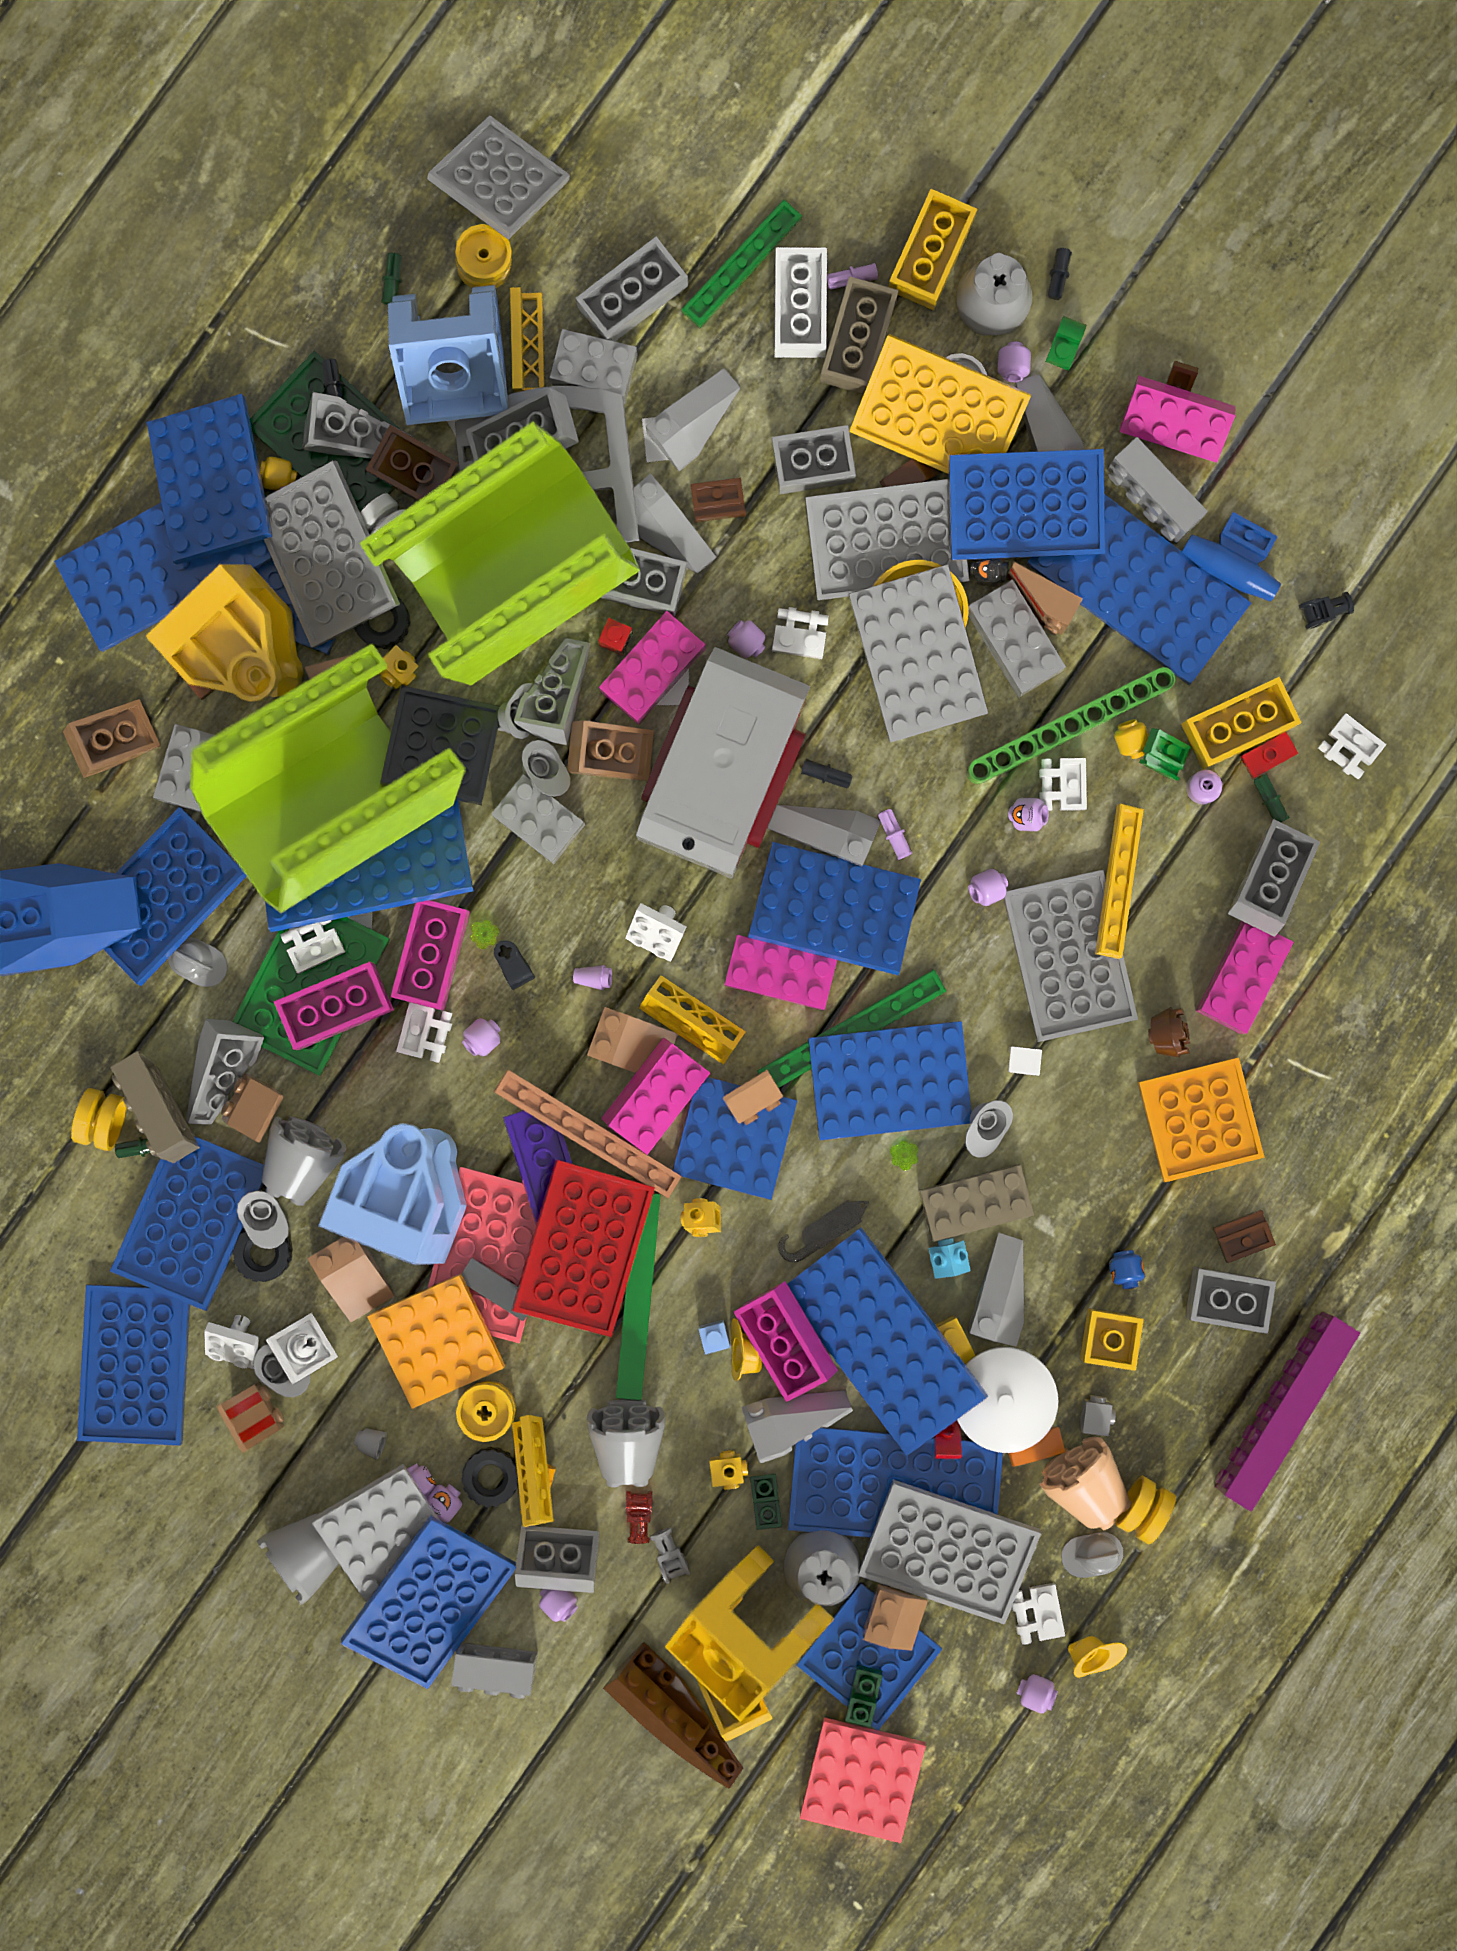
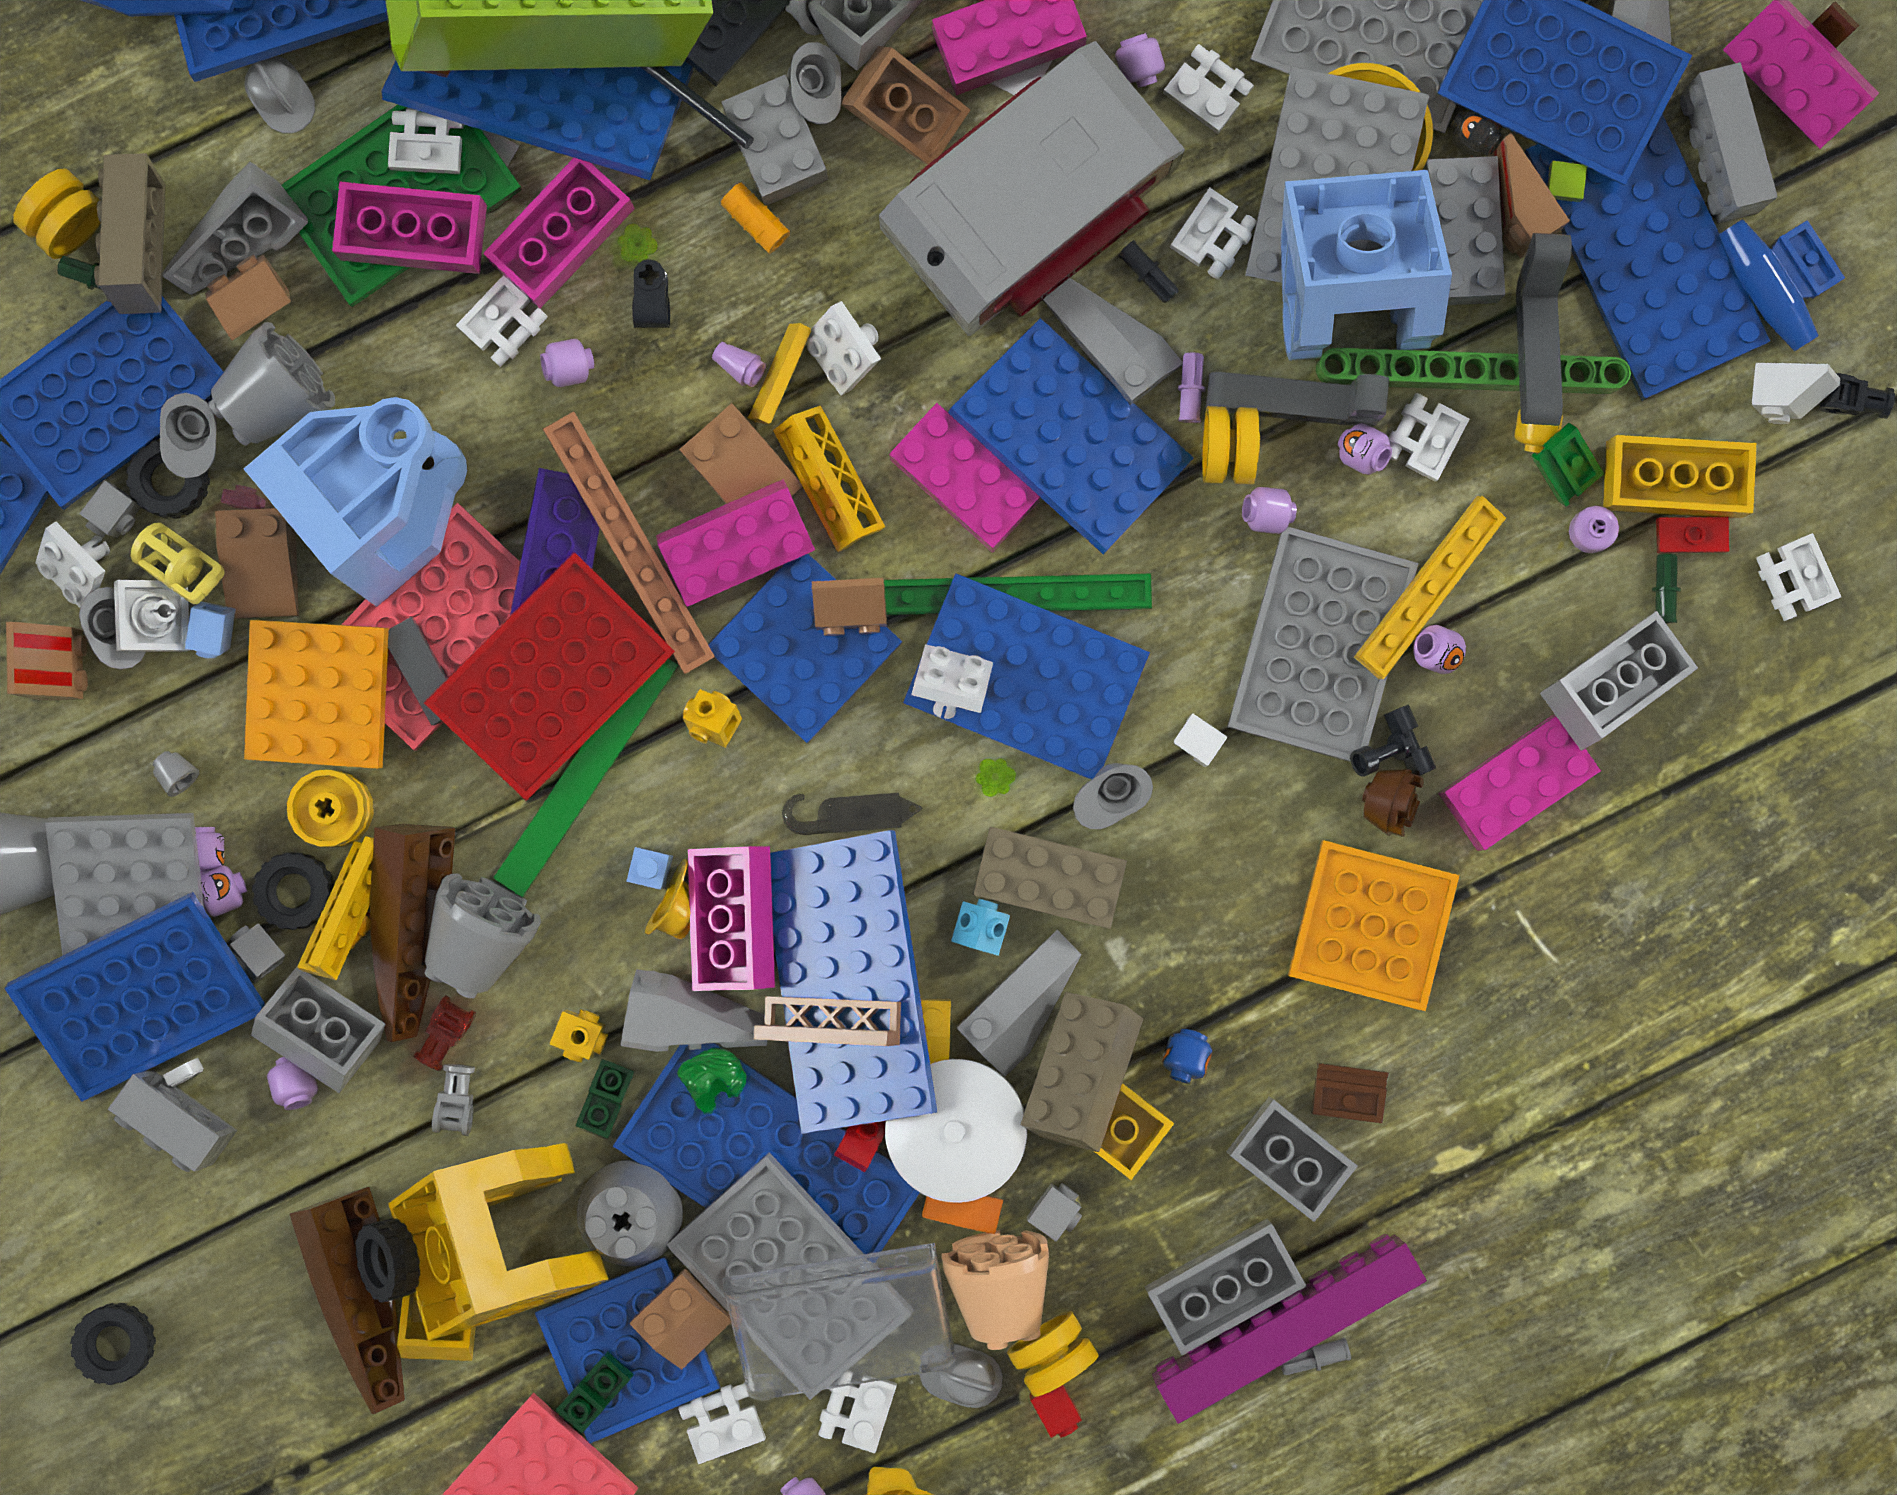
camera: 25 degrees right, 0 degrees up
none -> black tyre [70,1303,156,1385]
none -> light grey brick [79,480,141,538]
none -> light yellow piece [130,522,225,604]
none -> white tile [163,1058,204,1087]
none -> light blue brick [185,602,236,658]
none -> clear pink plate [221,485,266,510]
none -> light grey brick [229,923,285,984]
none -> black tyre [356,1218,420,1302]
none -> reddish brown wedge [370,824,455,1042]
none -> black bar [640,66,754,149]
none -> green hair [677,1048,747,1115]
none -> white plate [679,1383,766,1464]
none -> light orange axle [721,182,790,254]
none -> clear windscreen [723,1243,956,1401]
none -> yellow tile [748,323,811,424]
none -> fence [754,996,901,1046]
none -> white plate [912,644,993,719]
none -> dark tan brick [1020,992,1143,1152]
none -> red brick [1029,1384,1082,1438]
none -> light grey brick [1144,1219,1306,1355]
none -> white plate [1170,187,1257,280]
none -> yellow wheel [1202,406,1260,485]
none -> dark grey beam [1206,372,1389,427]
none -> light blue brick [1280,170,1452,361]
none -> light grey axle [1280,1337,1351,1375]
none -> black bar [1350,704,1436,777]
none -> lavender head [1413,625,1466,674]
none -> dark grey beam [1516,233,1572,426]
none -> lime tile [1547,161,1587,202]
none -> white slope [1752,363,1840,424]

